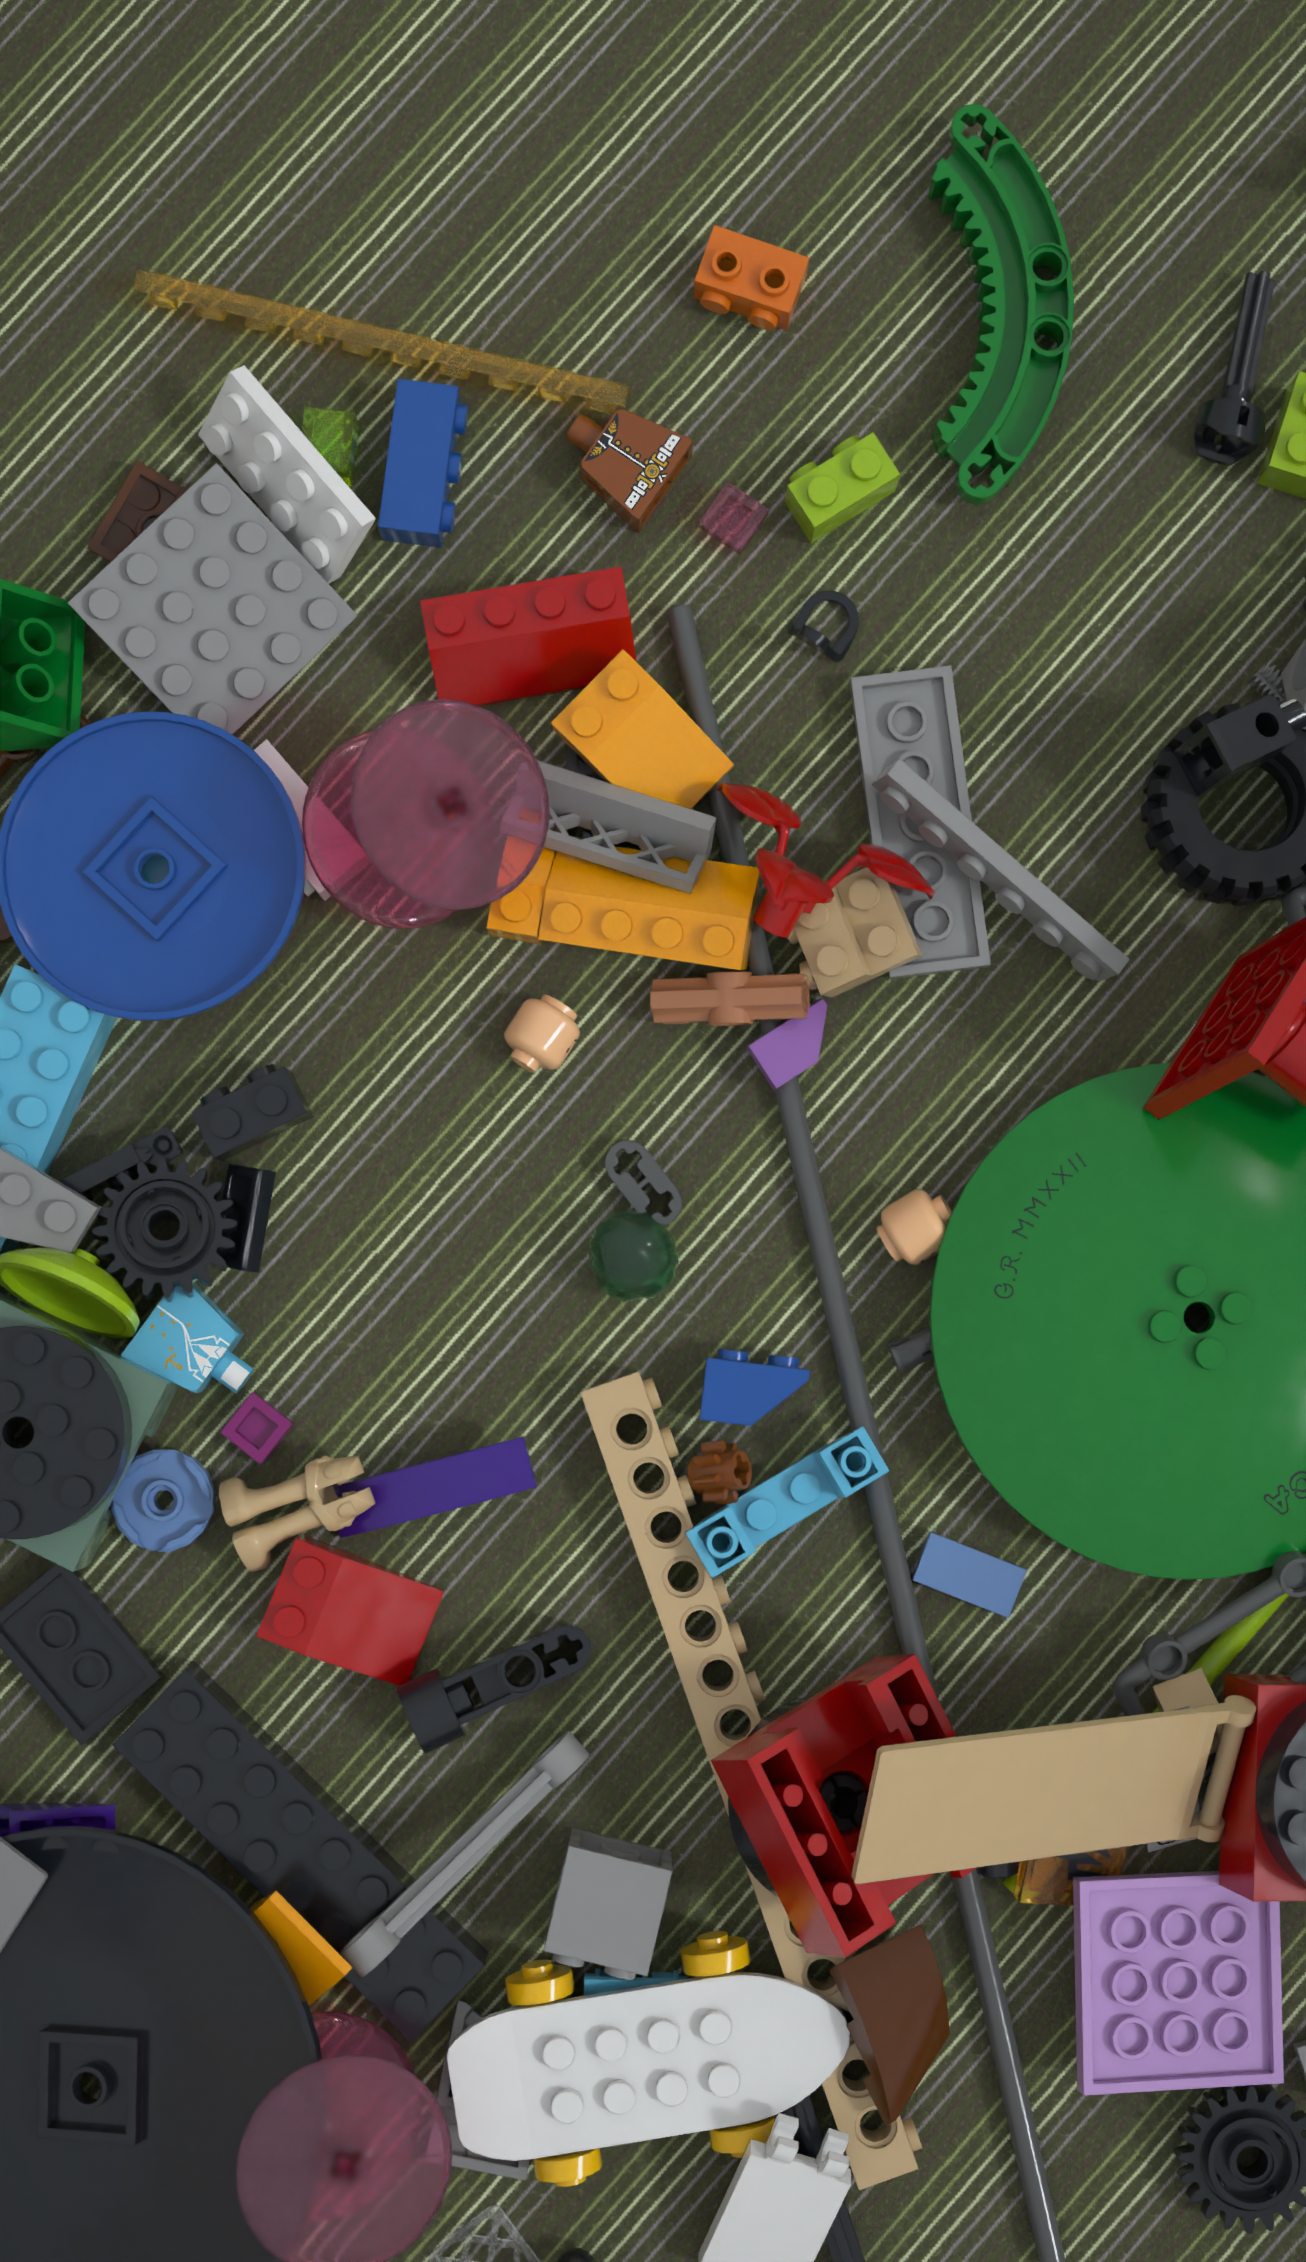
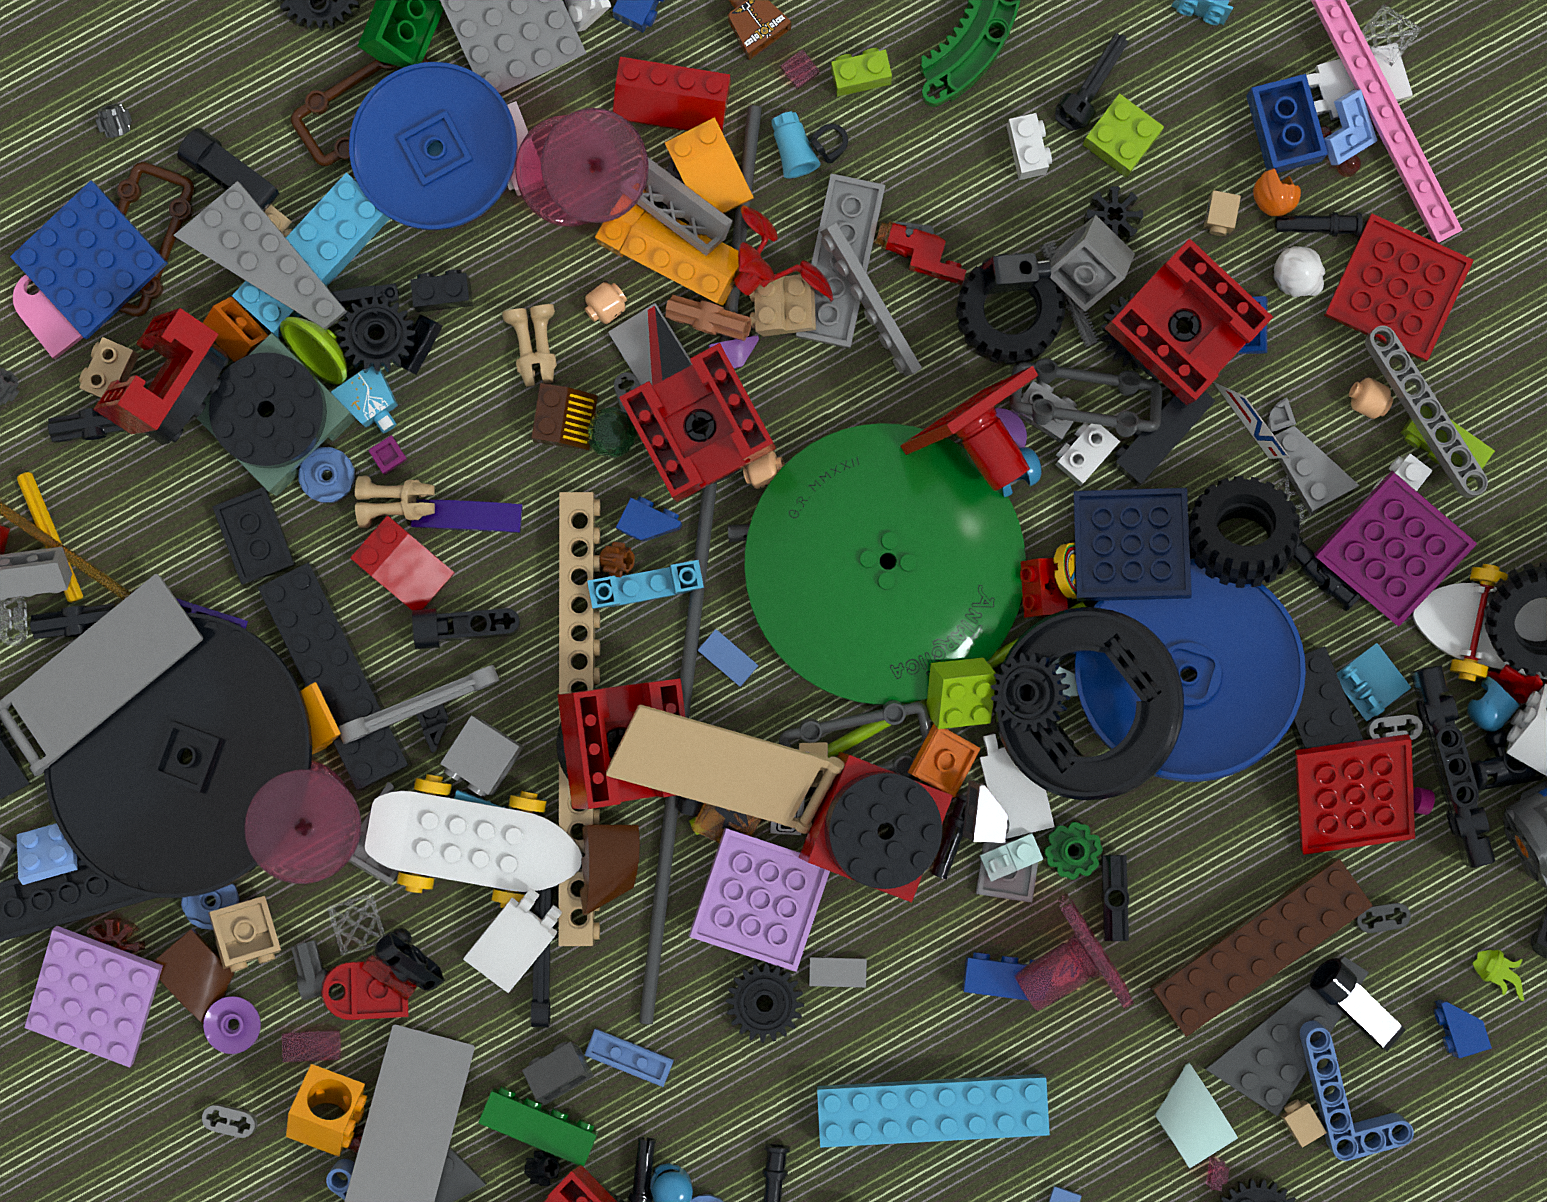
camera: 25 degrees right, 0 degrees up
none -> black slope [416,704,449,753]
none -> tan piece [502,304,557,387]
none -> reddish brown slope [531,383,598,451]
none -> tile [608,303,692,386]
none -> red piece [619,343,777,502]
none -> medium azure plant [771,111,821,178]
none -> red plate [875,221,967,286]
none -> white brick [1006,113,1052,180]

